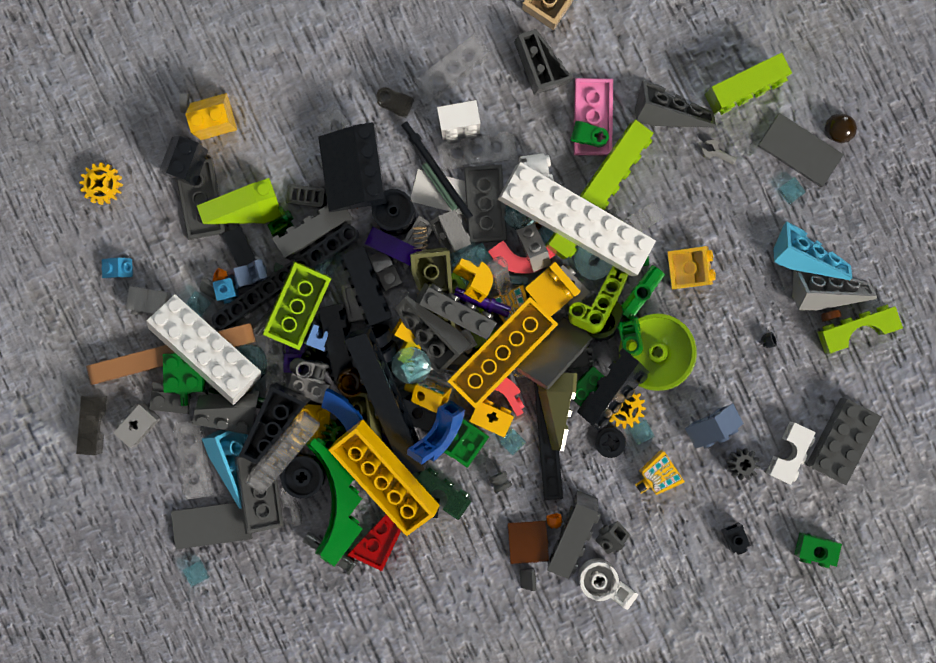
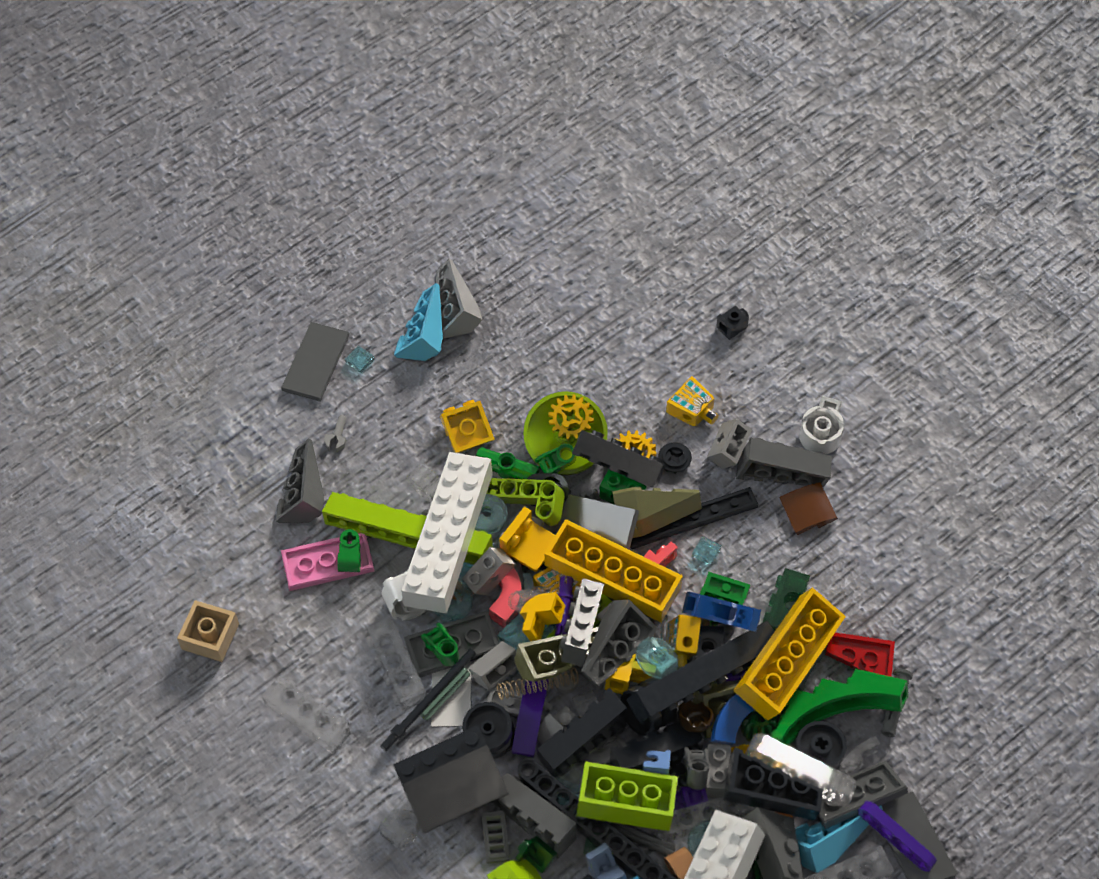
camera: 105 degrees left, 30 degrees down
clear light blue tile [183,560,210,587] -> none
clear smoke piece [376,87,414,118] -> none
white brick [437,100,481,142] -> none
yellow brick [469,399,514,438] -> none
dark grey wheel [489,471,512,493] -> none
dark grey wedge [514,29,574,95] -> none
dark grey slope [520,568,537,591] -> none
orange hinge [546,513,562,529] -> none
dark grey brick [595,521,630,554] -> none
clear light blue tile [629,419,655,445] -> none
sand blue brick [685,403,744,449] -> none
lime brick [704,53,792,115] -> none
dark grey gear [727,448,760,480] -> none
black hinge [761,332,777,348] -> none
white arch [766,422,816,485] -> none
green brick [794,532,842,568] -> none
dark grey brick [806,398,882,485] -> none
lime arch [817,304,903,354] -> none
reddish brown tile [821,309,842,322] -> none
dark brown hair [825,113,857,144] -> none
none -> green piece [421,622,459,666]
none -> yellow gear [548,394,594,441]
none -> light grey brick [707,418,752,469]
none -> dark purple beam [858,801,937,872]

